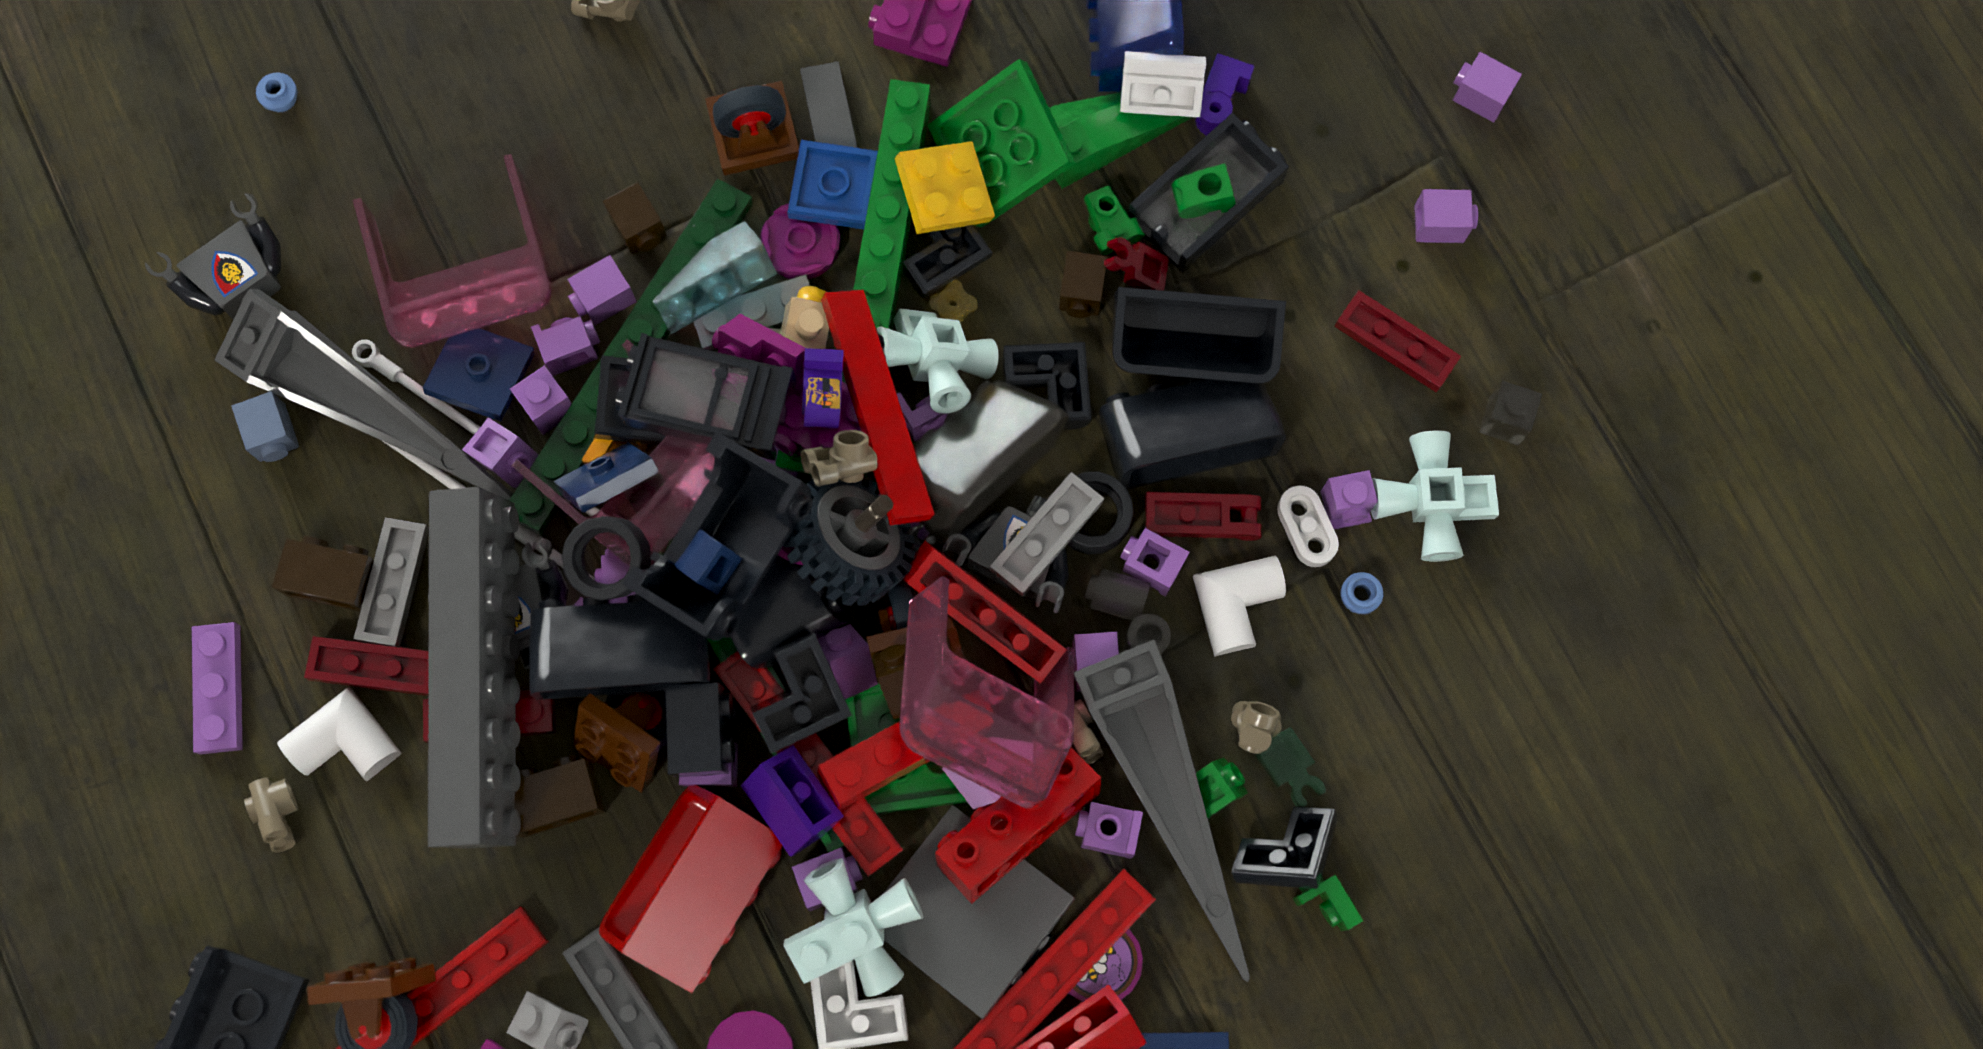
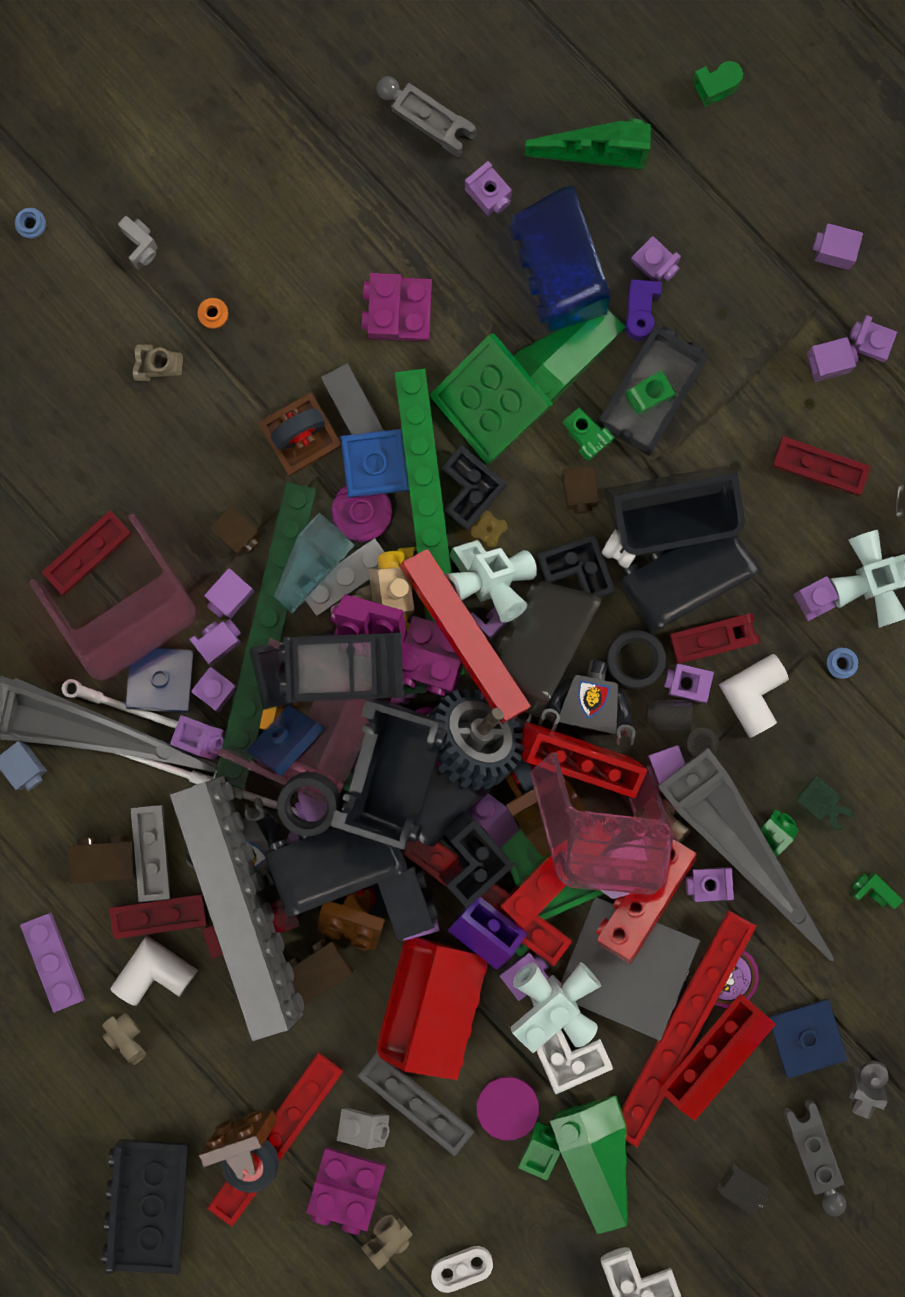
camera: 10 degrees left, 10 degrees up
dark blue brick [675,529,743,595] -> none
dark tan plate [801,430,877,486] -> none
dark purple leg [802,348,844,429] -> none
yellow plate [894,141,995,234] -> none
light grey plate [990,472,1104,597] -> none
dark red plate [1104,237,1169,291] -> none
white plate [1120,51,1206,117] -> none
dark tan plate [1231,701,1282,754] -> none
black brick [1231,807,1337,889] -> none
white plate [1277,486,1339,567] -> none
none -> dark red plate [41,510,132,596]
none -> white wheel [602,529,636,569]
none -> medium lavender bracket [631,236,681,282]
none -> medium lavender bracket [849,315,897,362]

